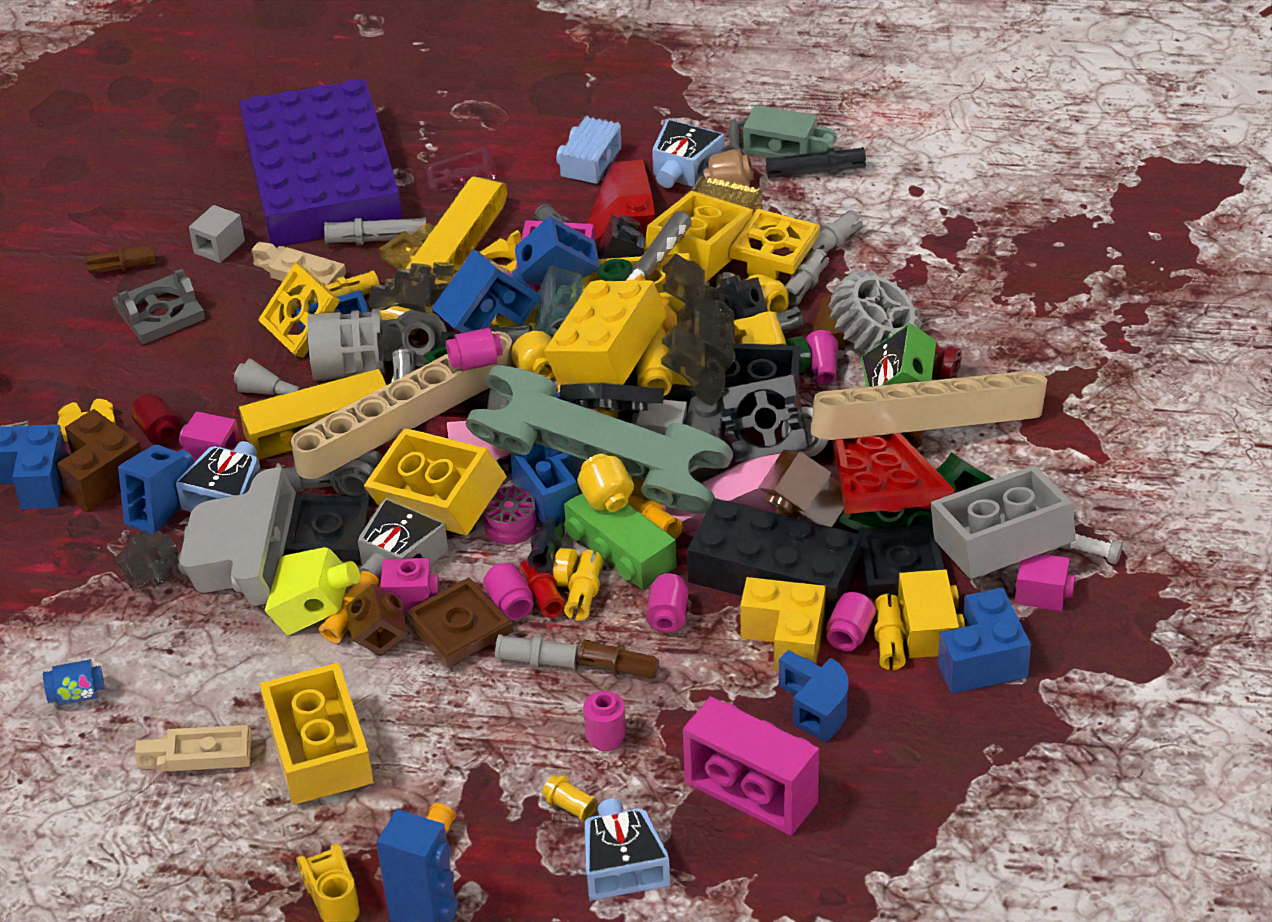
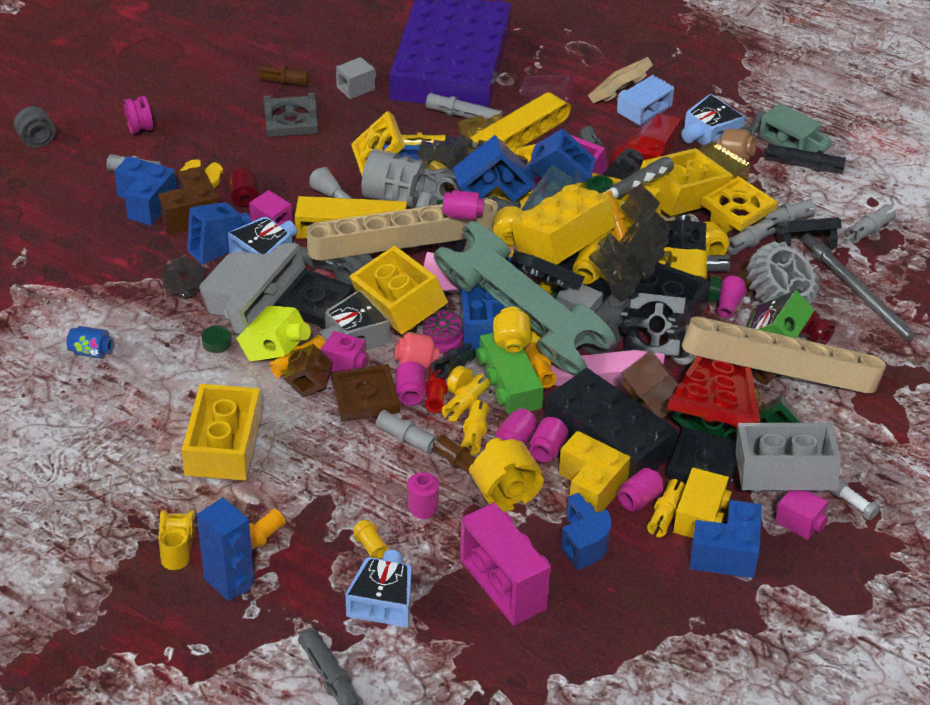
camera: 20 degrees right, 0 degrees up
tan hinge [135,725,252,771] -> none
tan hinge [252,242,346,287] -> none
none -> dark green tile [201,326,231,353]
none -> coral head [394,332,439,371]
none -> yellow pin [461,400,489,455]
none -> yellow brick [469,438,544,512]
none -> dark pink brick [529,417,568,462]
none -> tan plate [588,57,653,103]
none -> black piece [772,217,842,249]
none -> flat silver bar [801,233,915,341]
none -> light grey pin [846,204,896,243]

